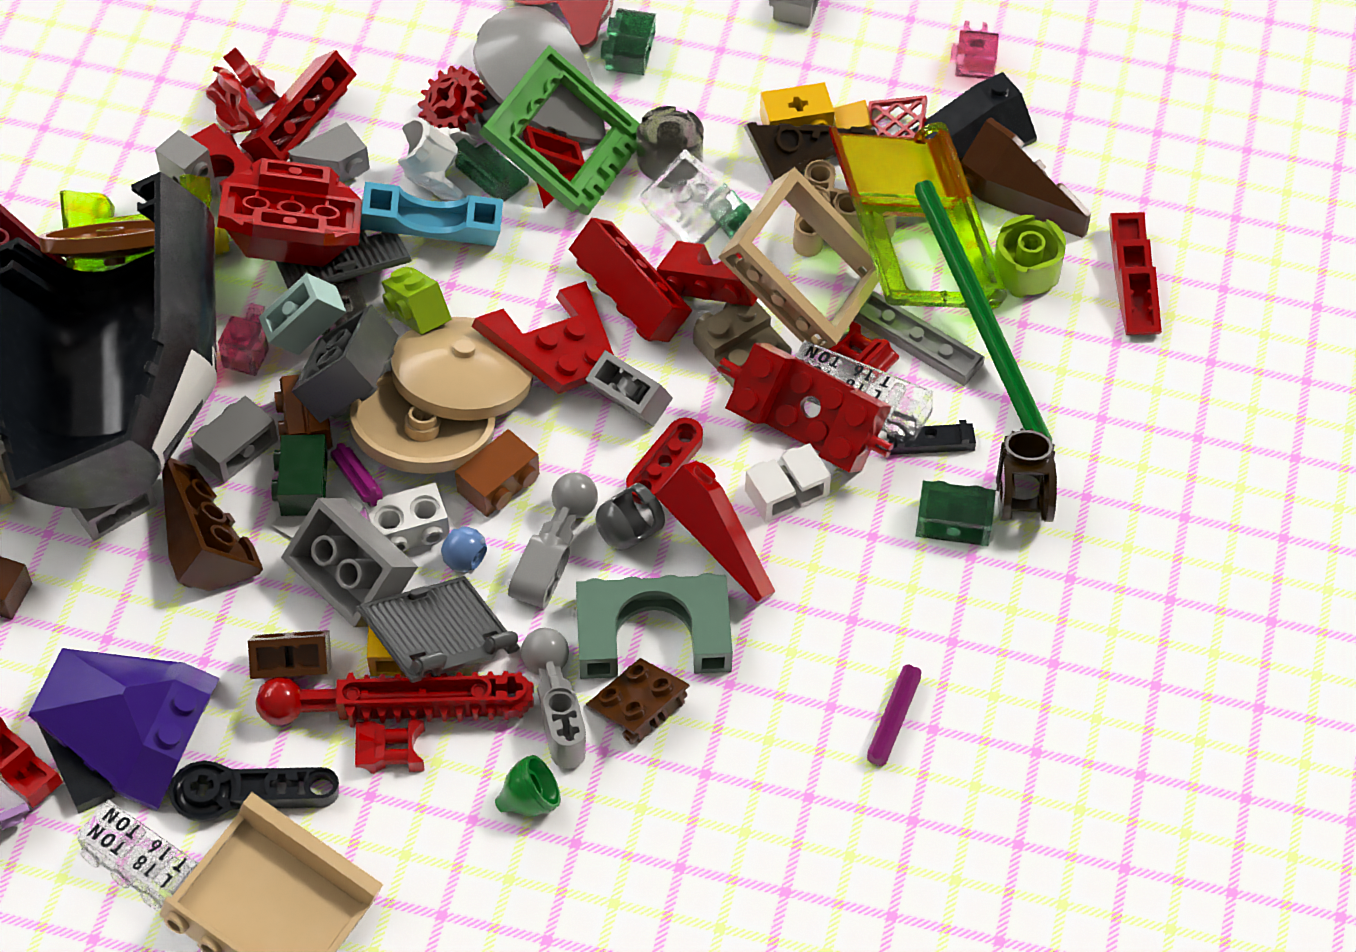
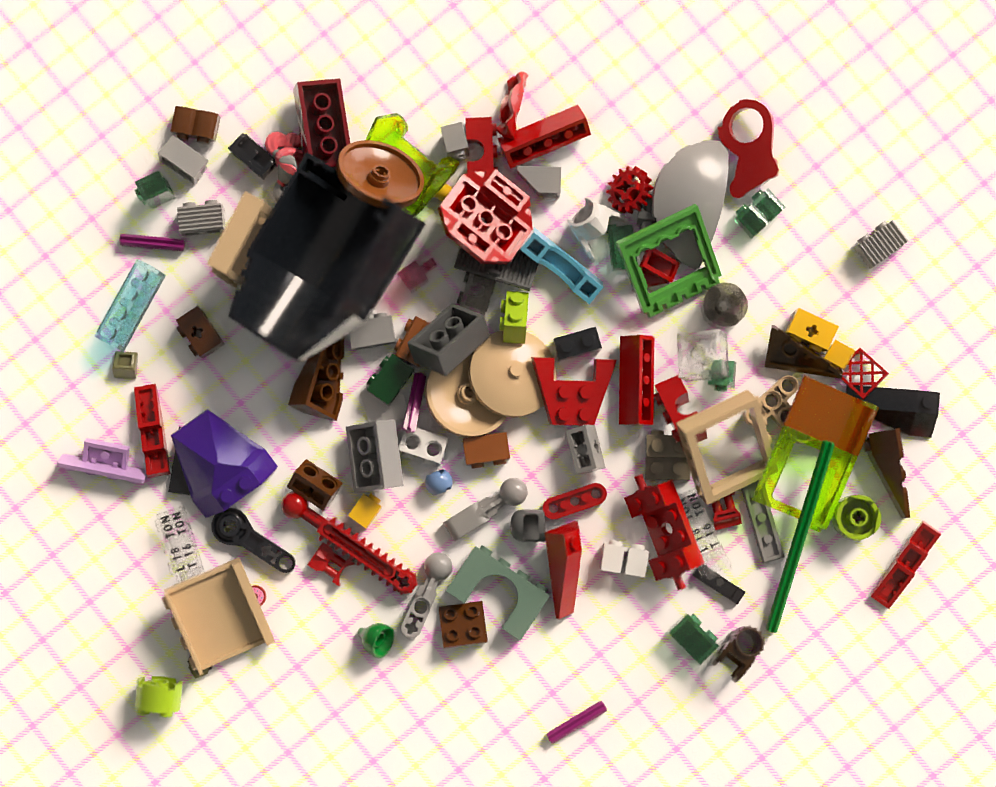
camera: 40 degrees right, 30 degrees up
red piece [223,47,281,104] -> none
light aqua brick [259,273,346,356] -> none
dark grey window [356,576,520,683] -> none
clear pink brick [950,20,999,79] -> none
none -> black brick [553,327,602,362]

